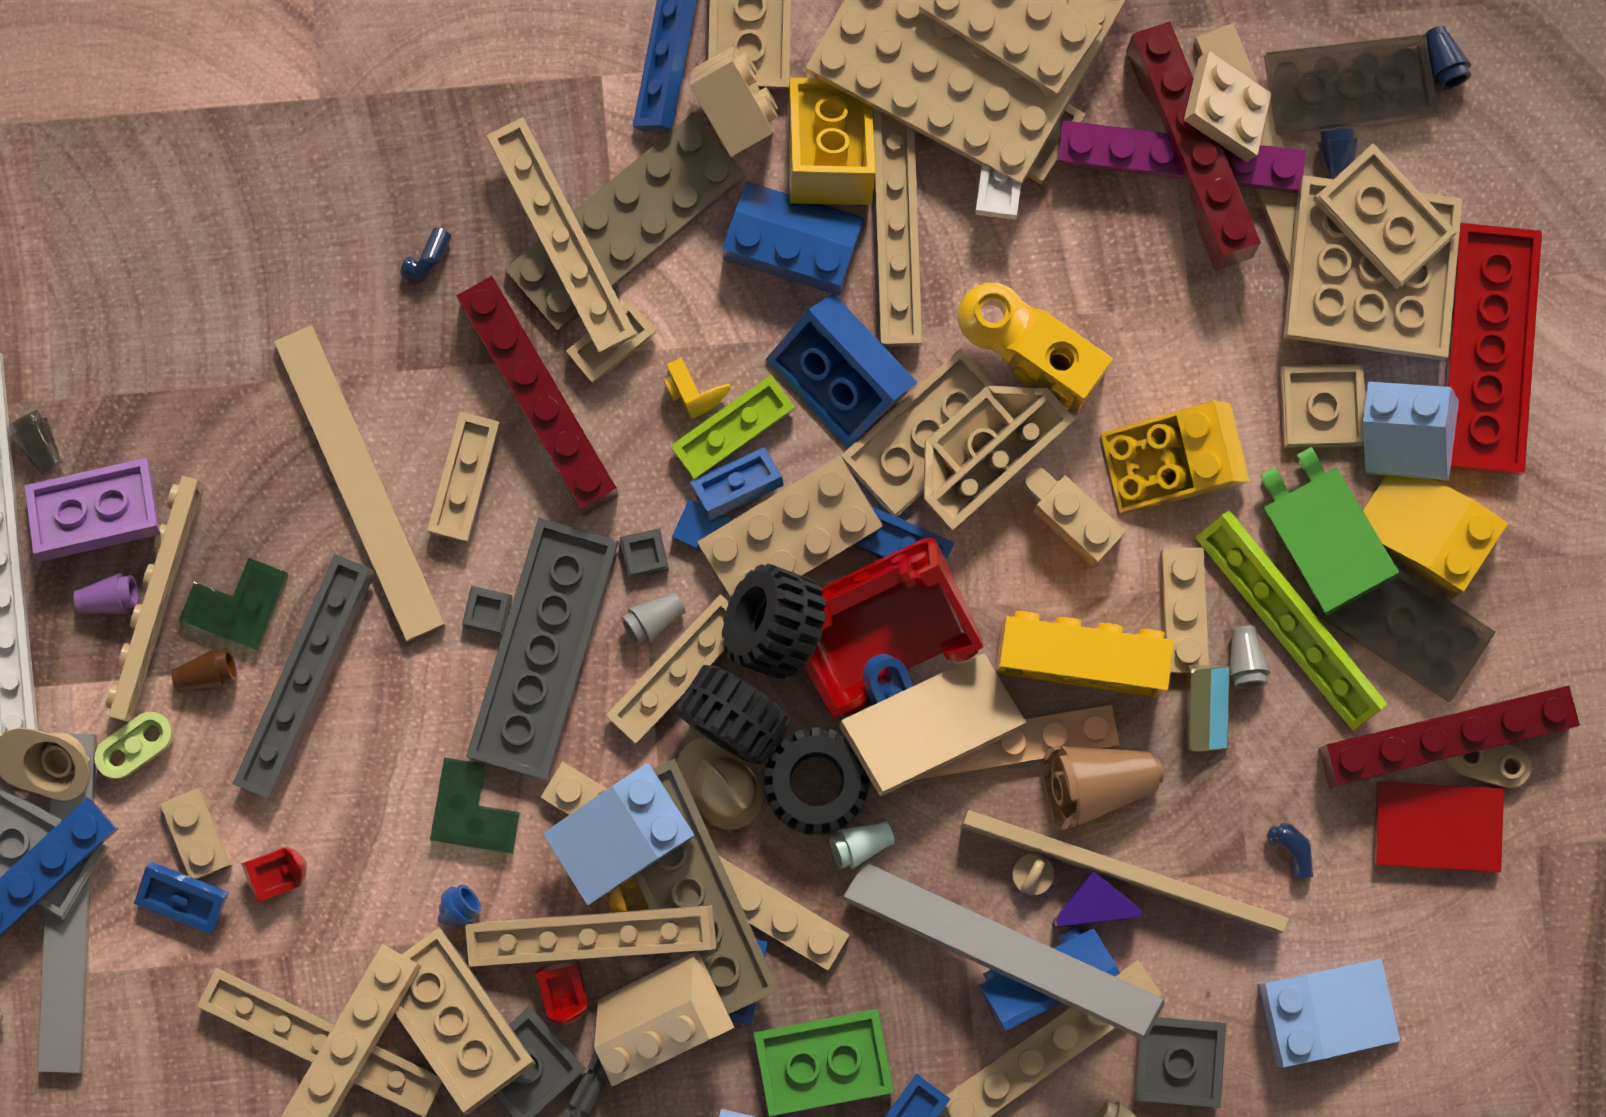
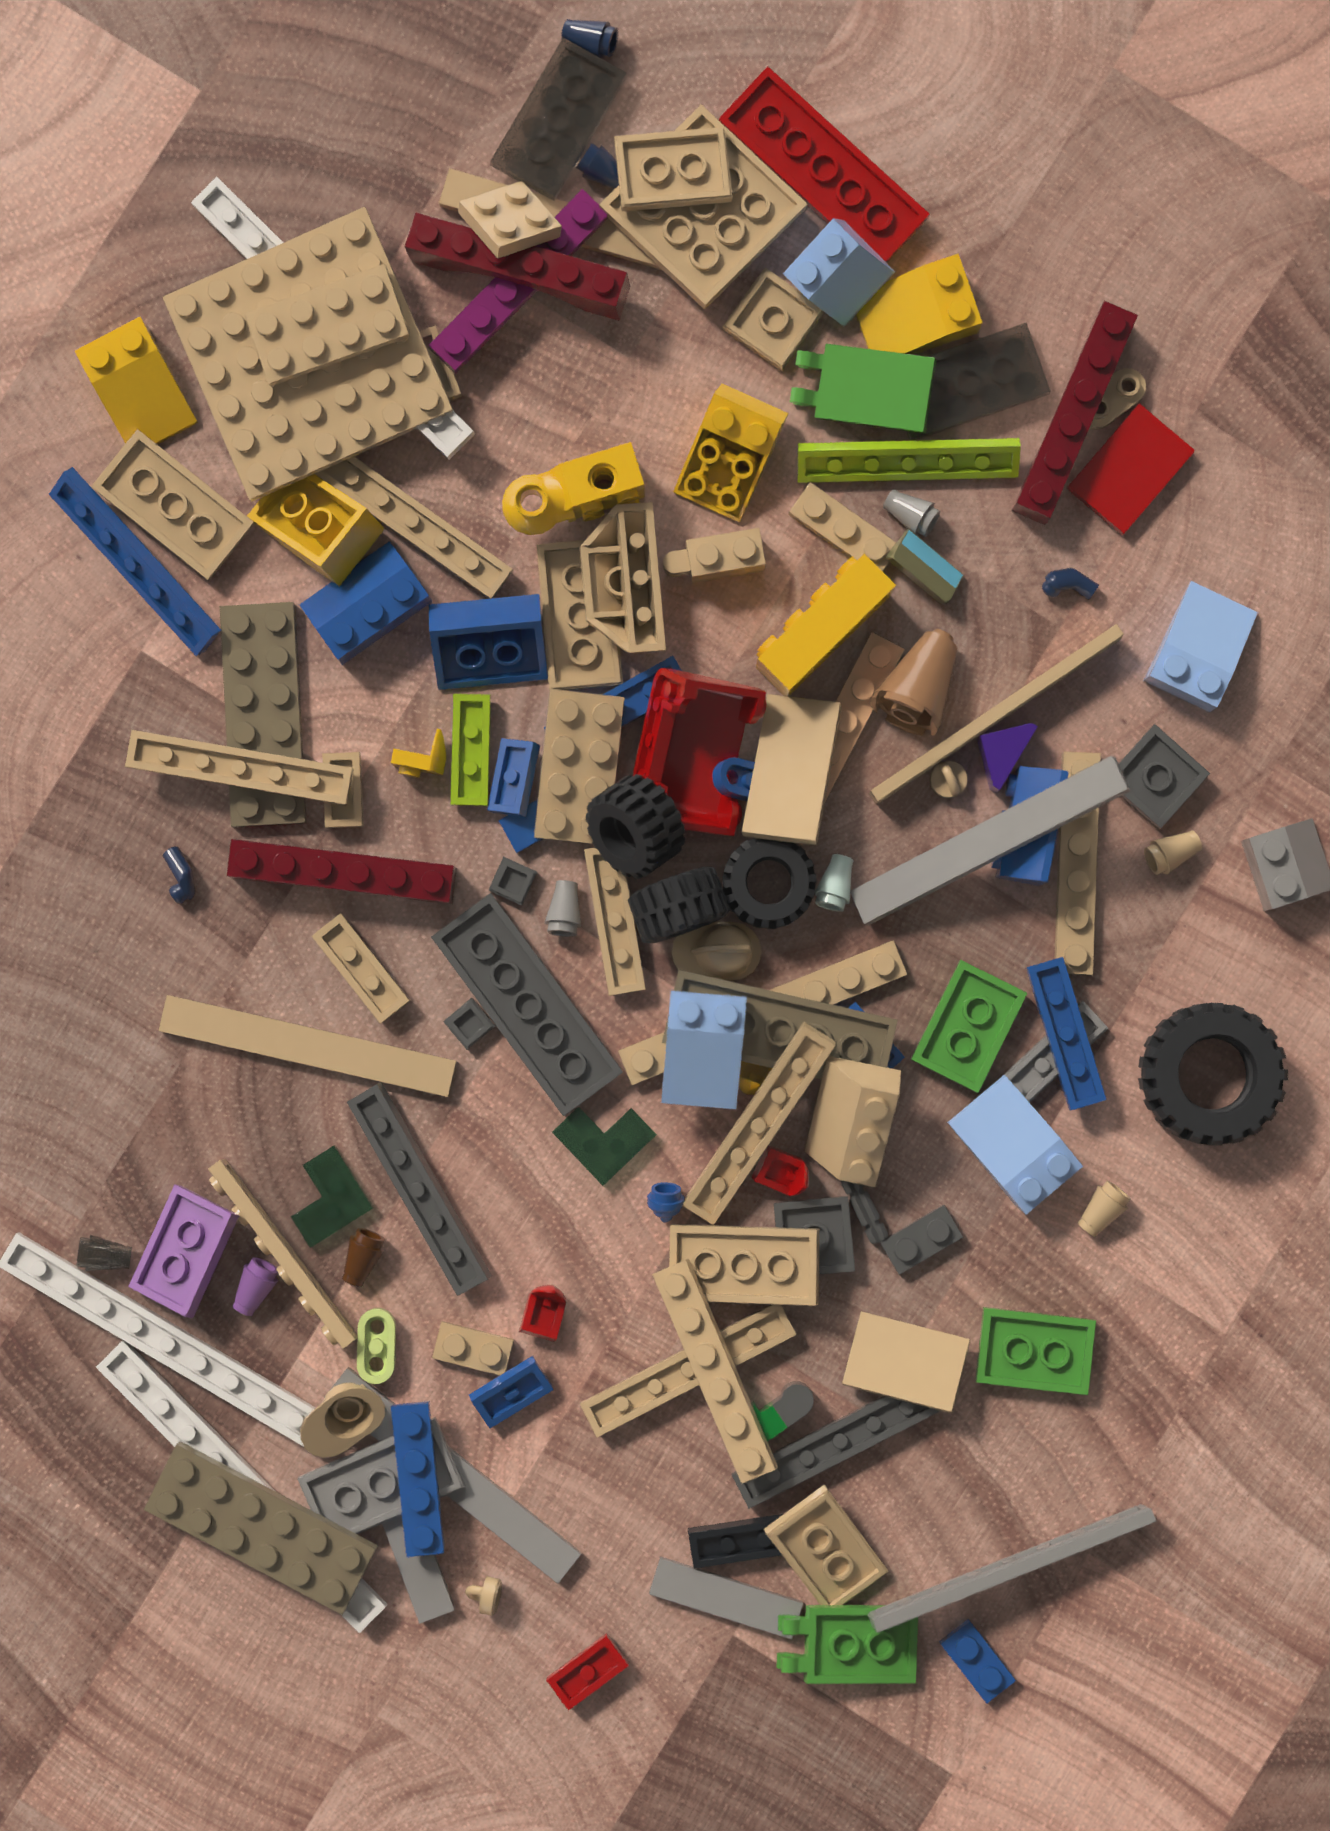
camera: 45 degrees left, 5 degrees up
tan brick [689,46,778,157] -> none

